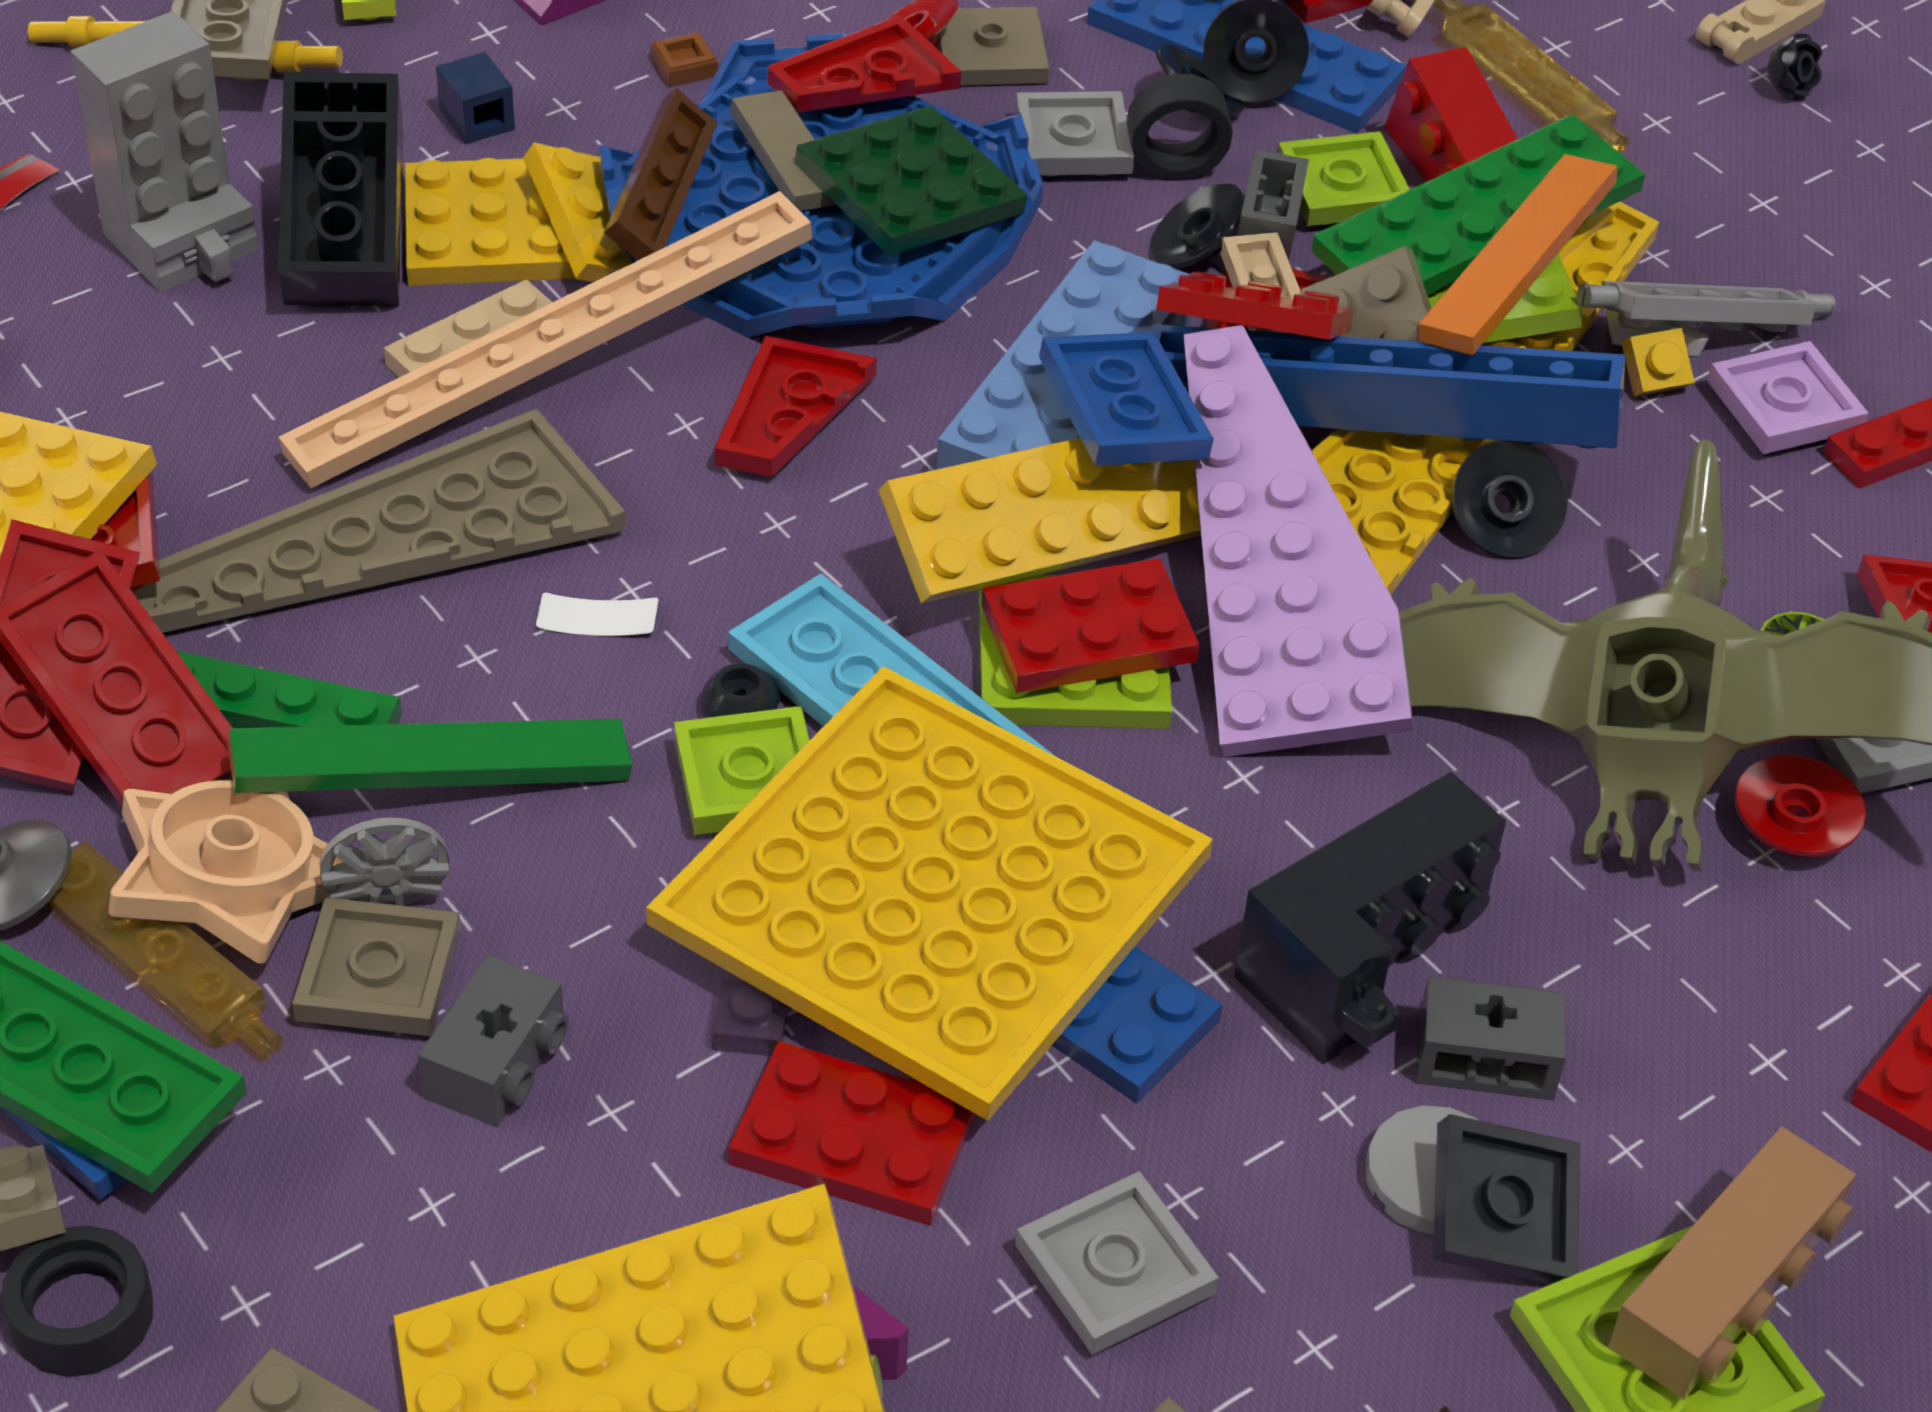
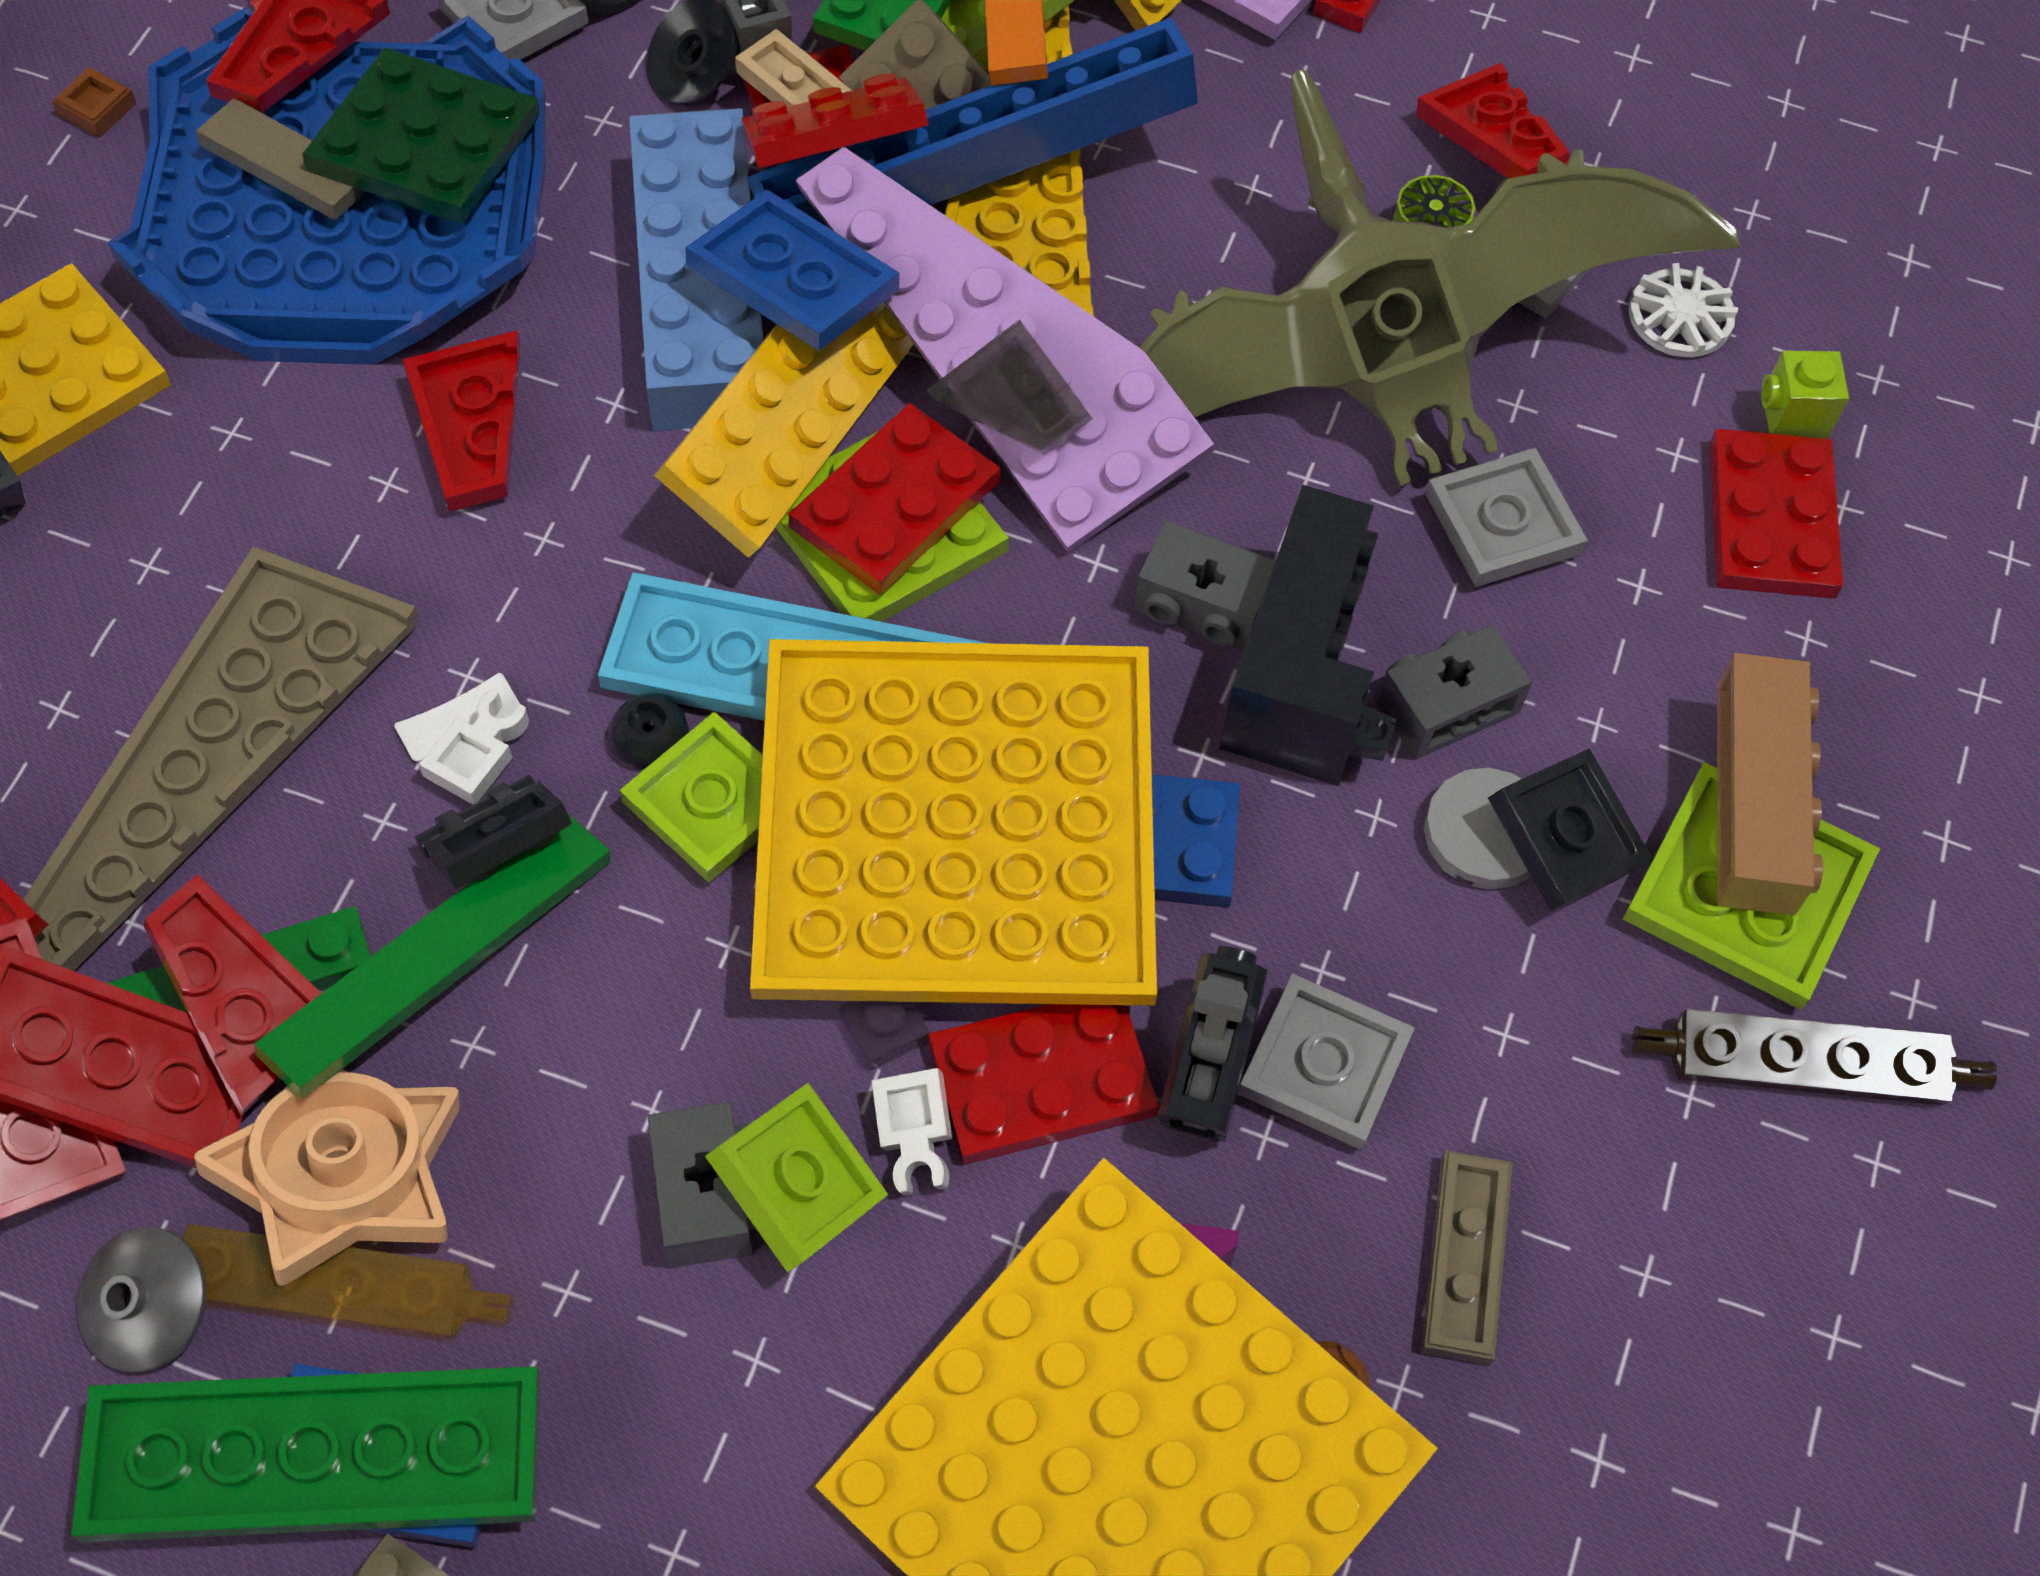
camera: 35 degrees left, 15 degrees up
light nougat plate [278,191,812,488] -> none
dark tan plate [292,897,461,1036] -> none
light grey wheel [320,818,450,906] -> none
tan plate [384,279,553,377] -> none
yellow wing [523,142,632,282] -> none
reddish brown plate [604,88,718,260] -> none
black dish [1452,440,1568,558] -> none
red dish [1734,755,1866,857] -> none
none -> red wing [143,874,321,1116]
none -> black plate [414,775,572,888]
none -> white plate [419,689,529,805]
none -> lime plate [705,1083,888,1273]
none -> white plate [871,1068,952,1196]
none -> clear smoke wing [927,319,1093,455]
none -> dark grey brick [1134,520,1276,651]
none -> black piece [1158,946,1267,1142]
none -> light grey plate [1425,448,1588,587]

